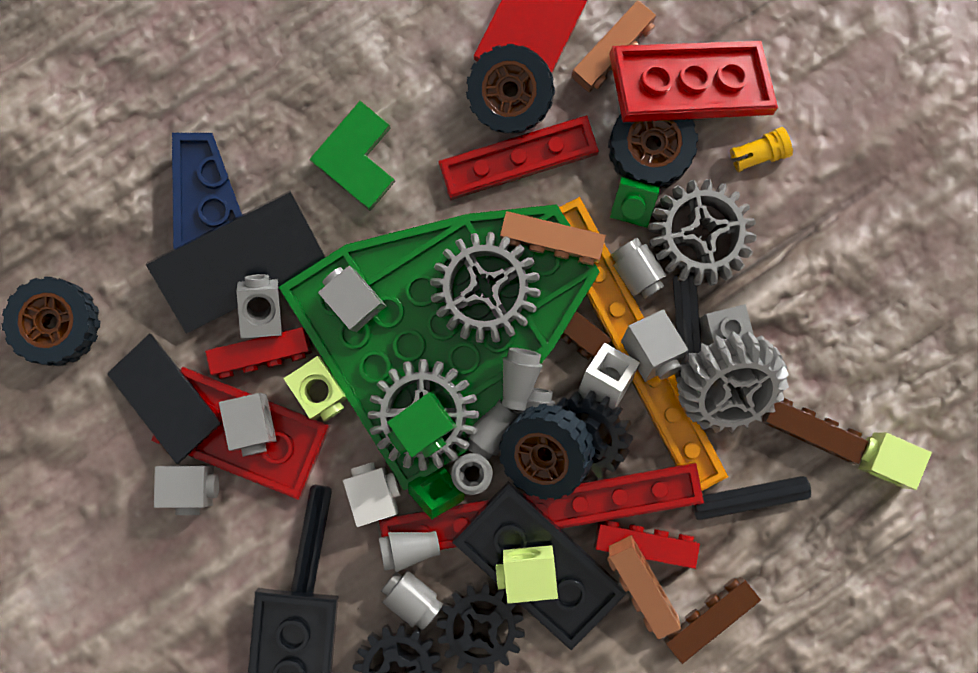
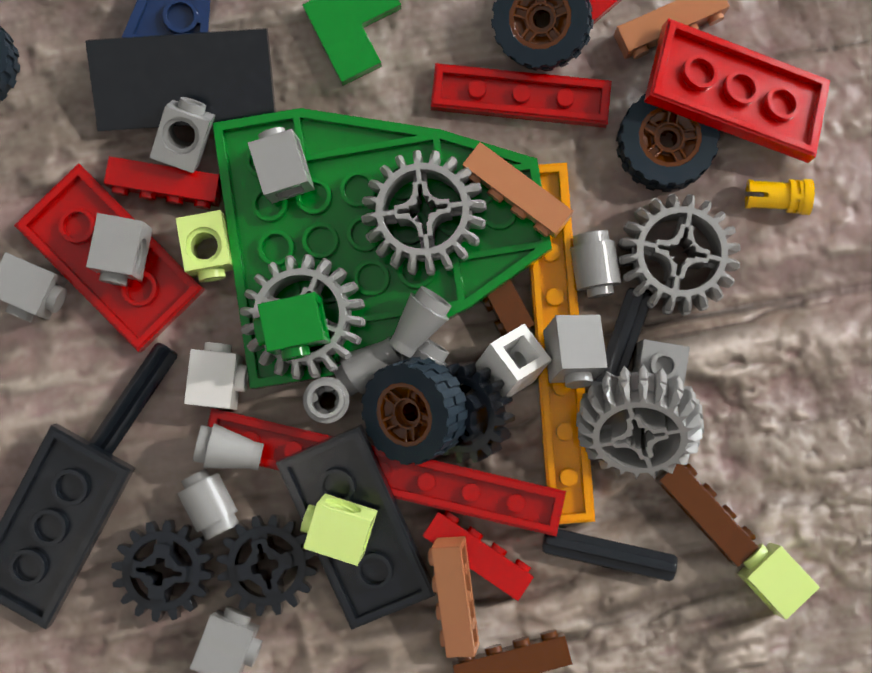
camera: 25 degrees right, 0 degrees up
black piece [107,333,222,464] -> none
green plate [408,467,465,520] -> none
green plate [610,177,659,228] -> none

